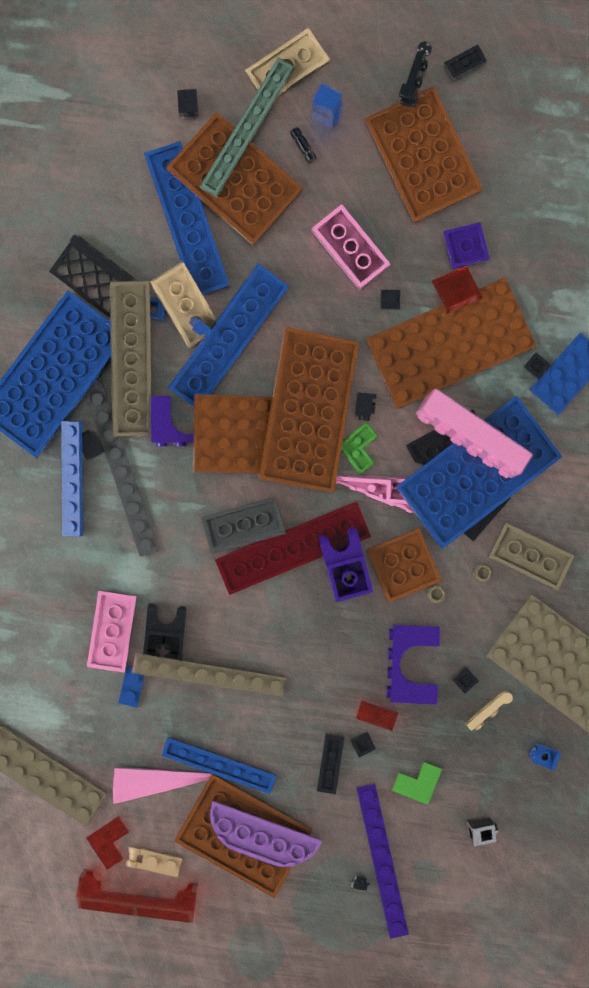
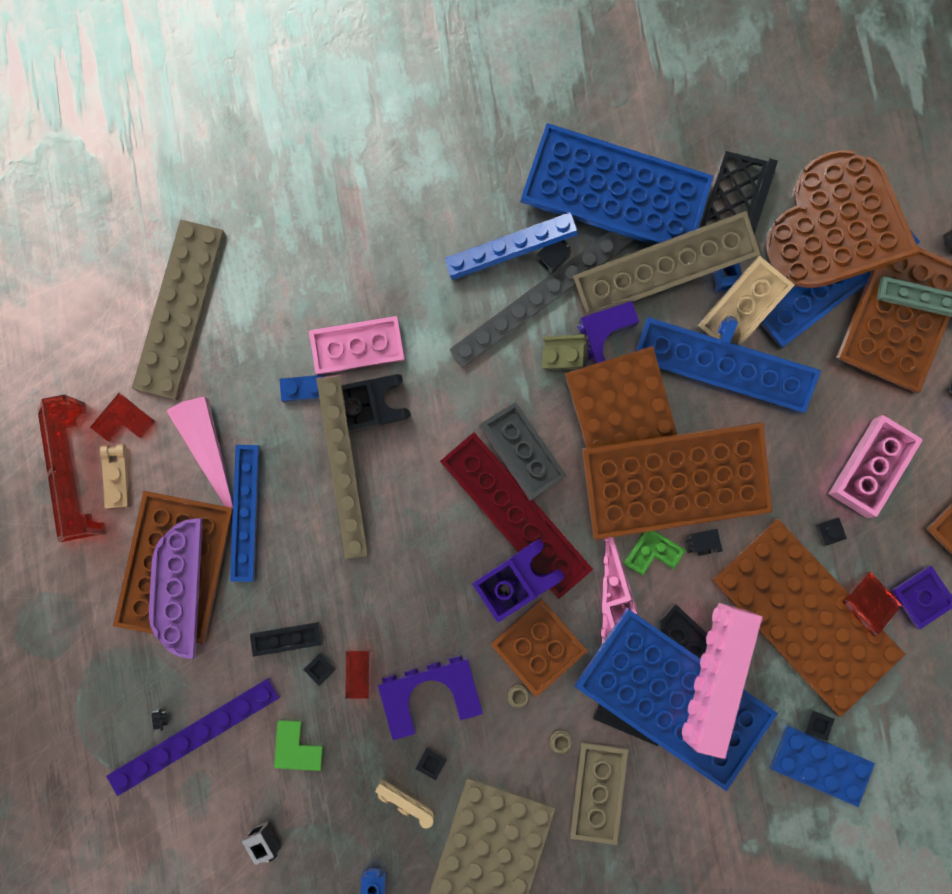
camera: 70 degrees right, 5 degrees down
none -> olive plate [542,334,588,370]
none -> dark orange plate [766,150,919,288]

